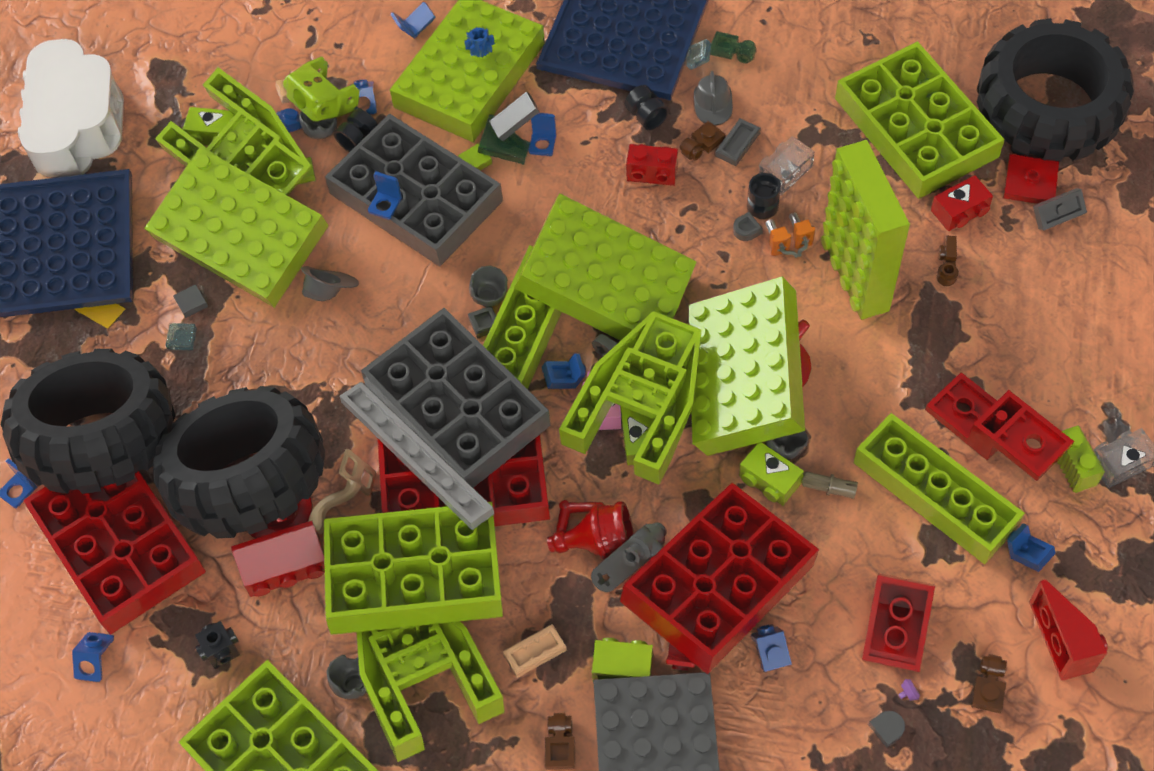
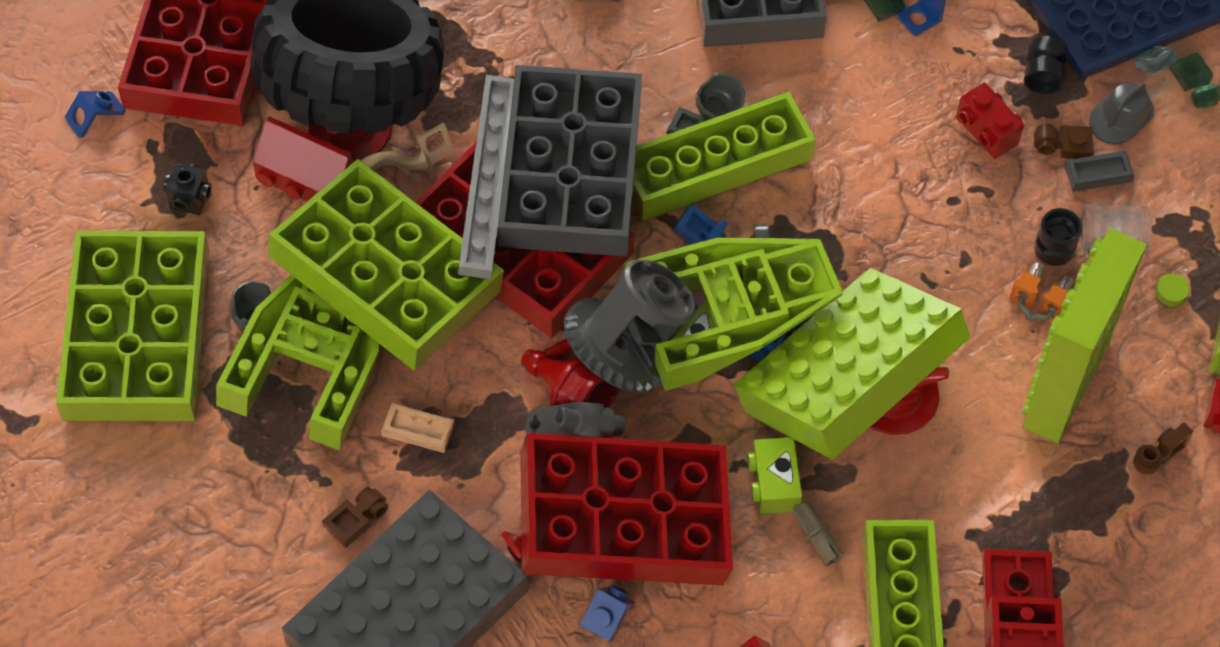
camera: 40 degrees right, 0 degrees up
lime brick [514,193,697,341] -> none
lime brick [592,638,653,680] -> none
dark grey tile [733,212,763,241] -> none
dark grey hair [764,431,809,460] -> none
none -> dark grey piece [564,260,695,393]

